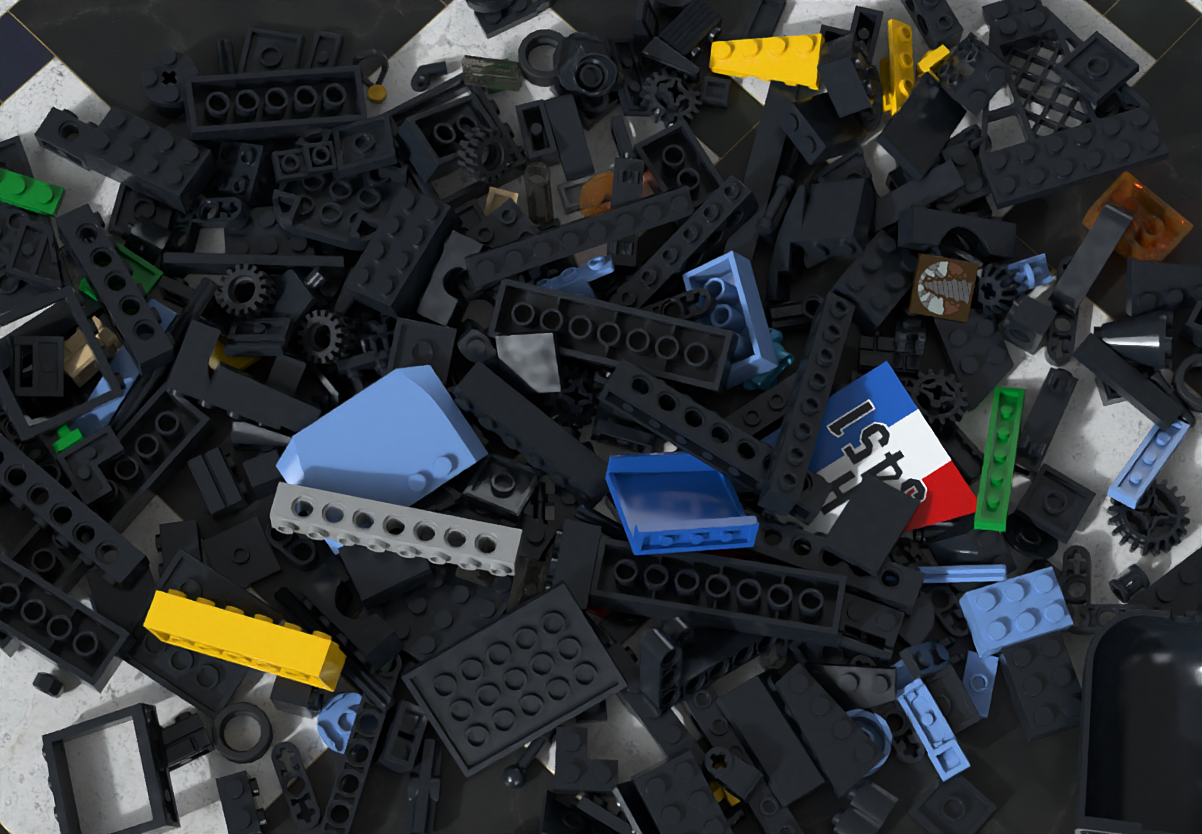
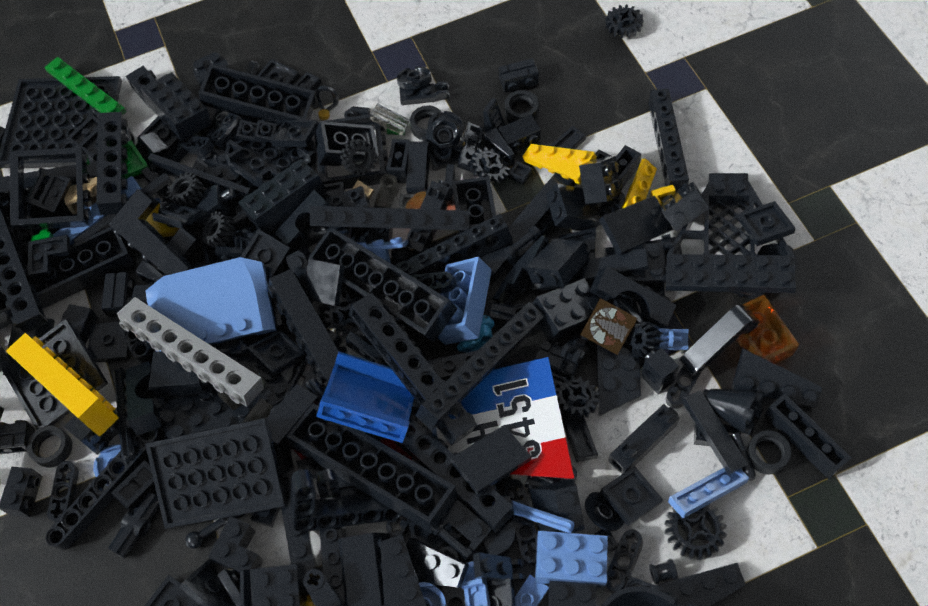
camera: 30 degrees right, 10 degrees down
green plate [974,387,1025,532] -> none

